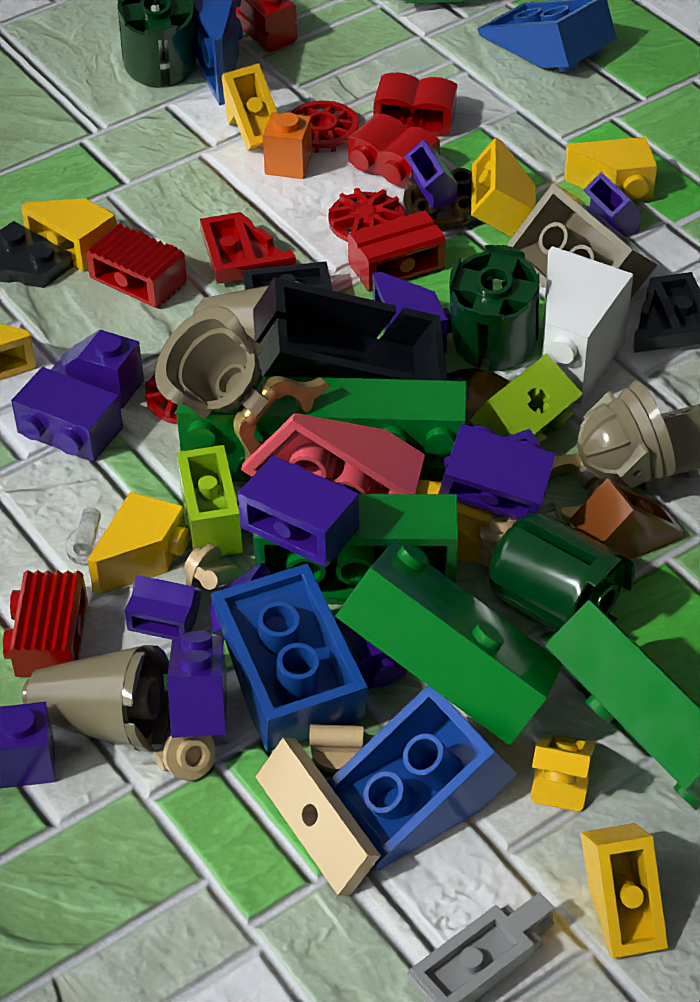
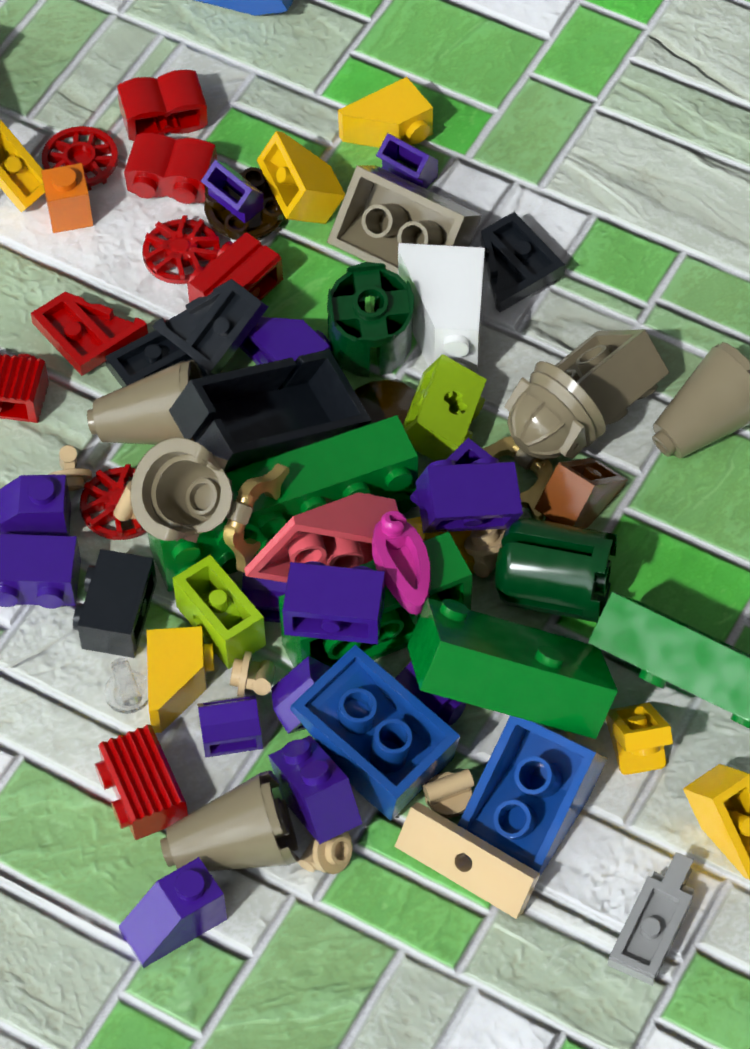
camera: 25 degrees left, 10 degrees up
none -> tan plate [48,445,92,491]
none -> black brick [73,549,157,658]
none -> black wing [152,279,269,375]
none -> dark pink arm [372,511,431,615]

